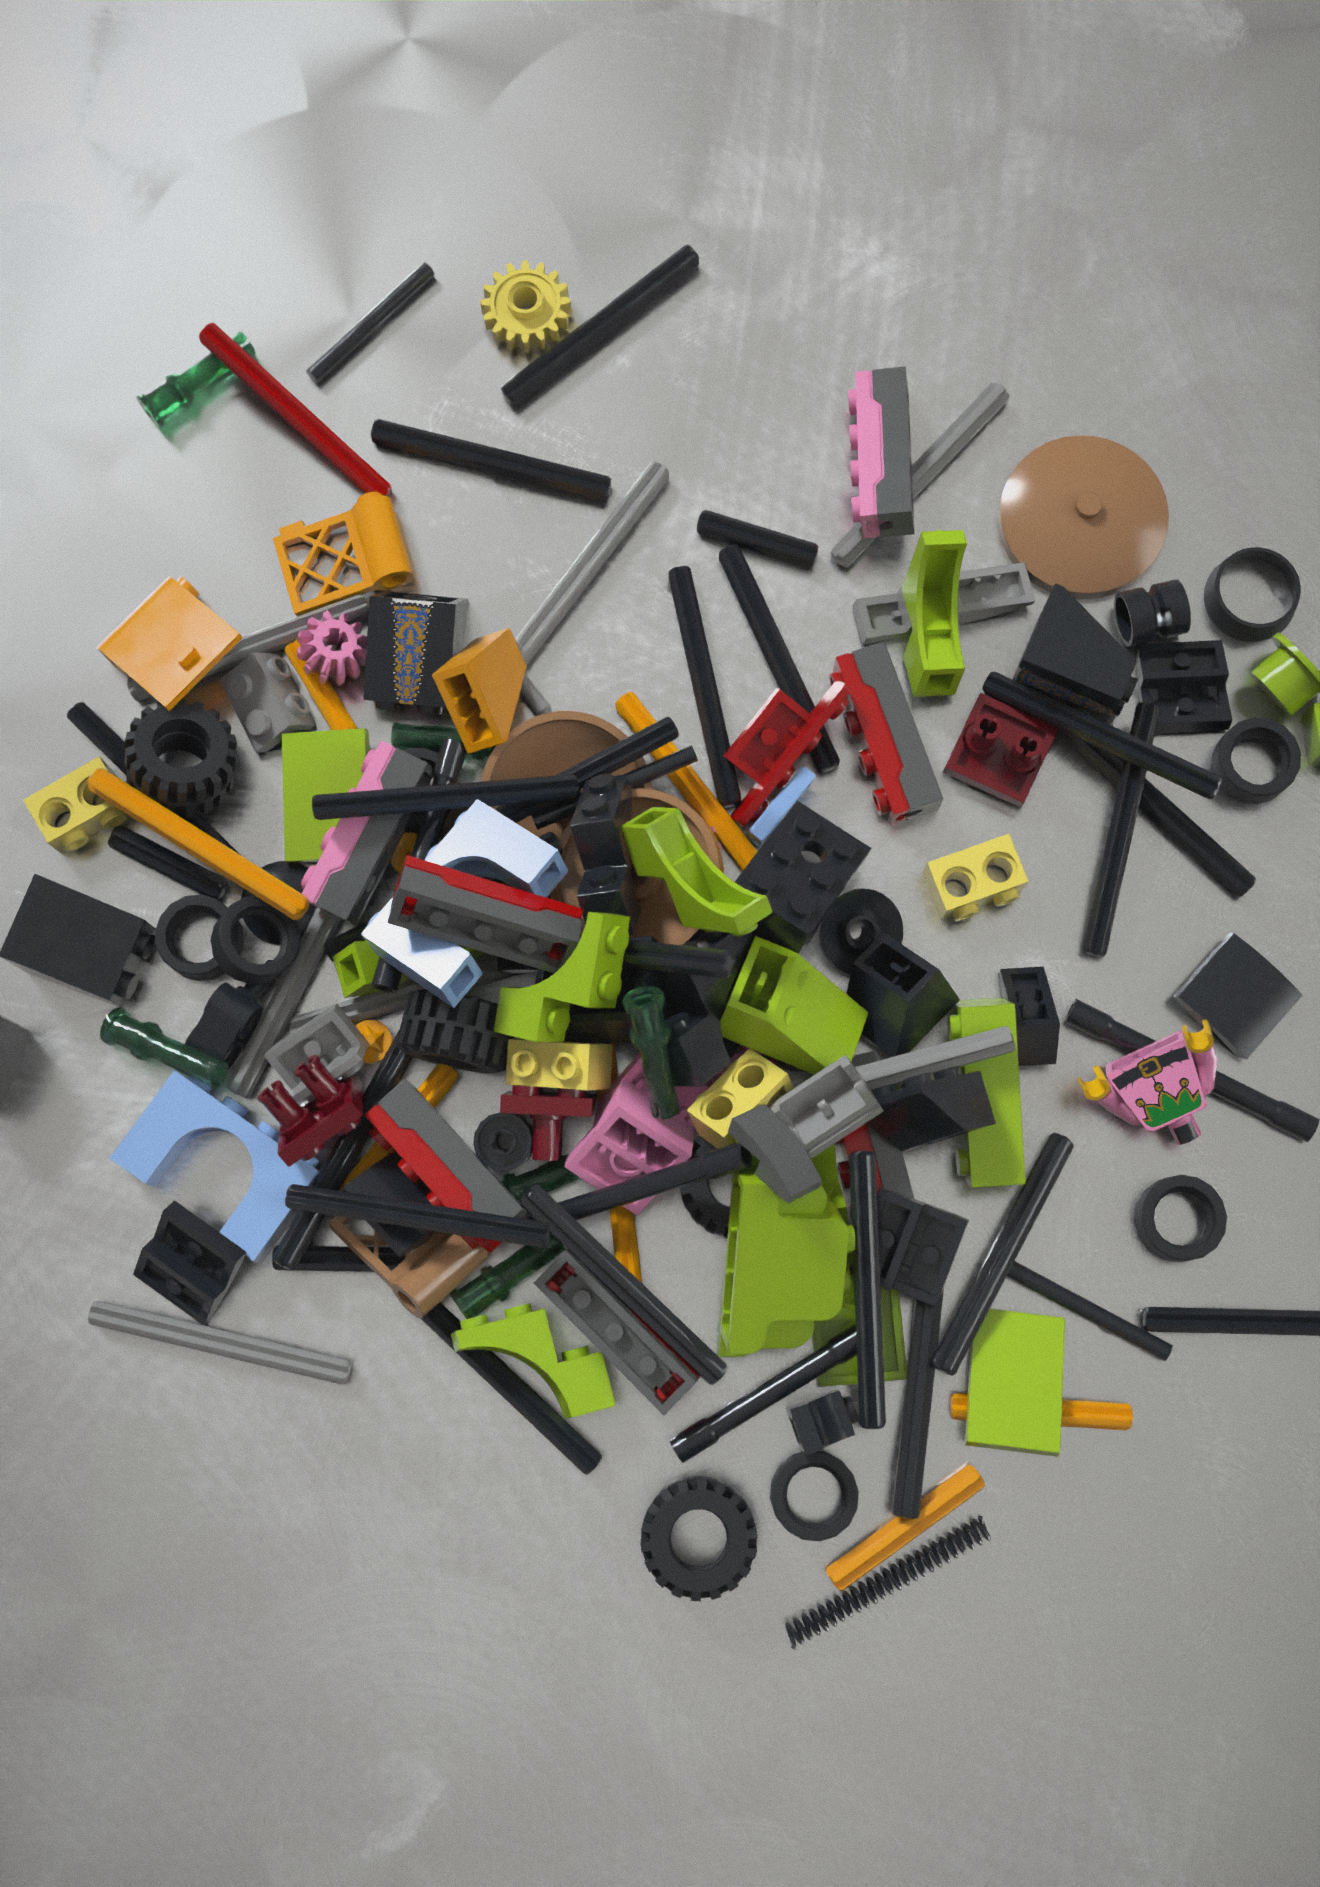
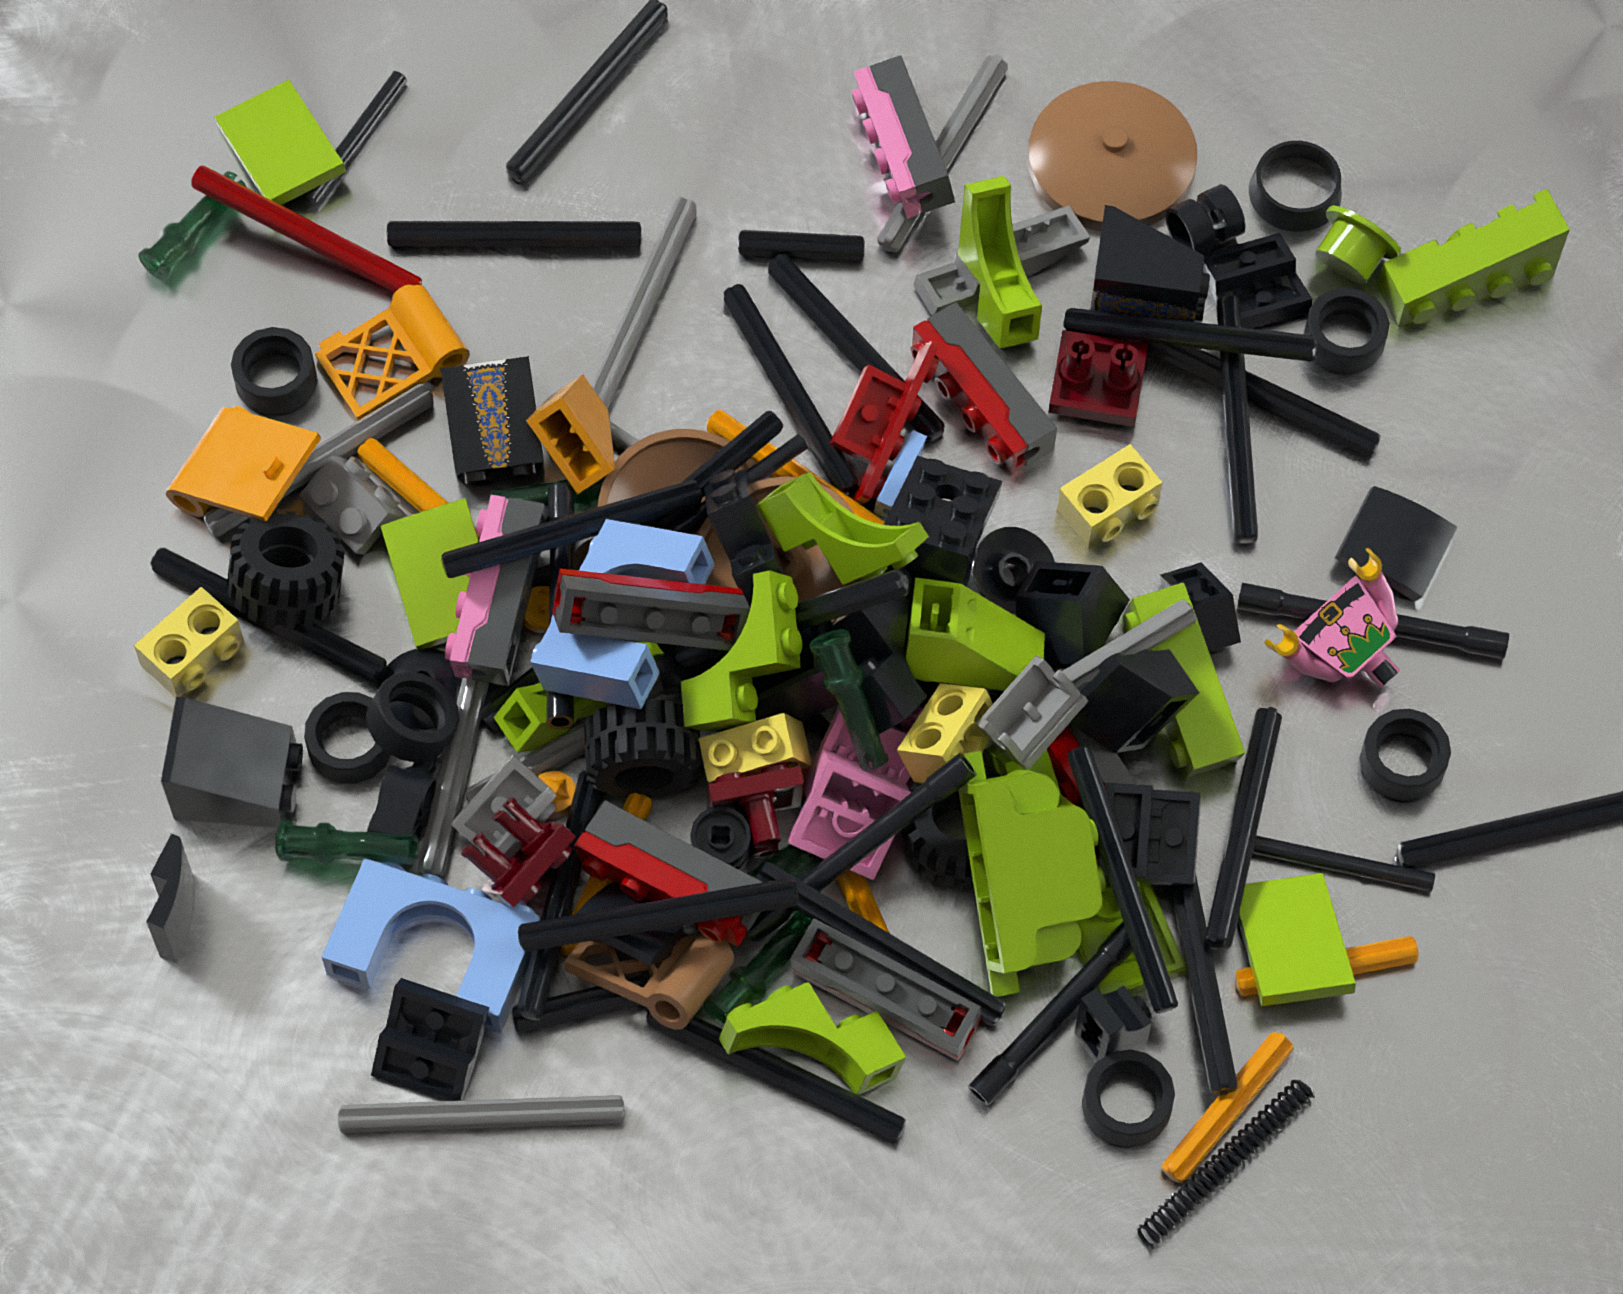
camera: 20 degrees left, 15 degrees down
light orange axle [87,768,310,920] -> none
black axle [108,826,228,899] -> none
bright pink gear [297,610,367,686] -> none
light yellow gear [480,260,571,353] -> none
black tyre [640,1476,758,1601] -> none
dark grey slope [728,1104,822,1204] -> none
none -> lime tile [214,79,346,205]
none -> black tyre [230,327,317,415]

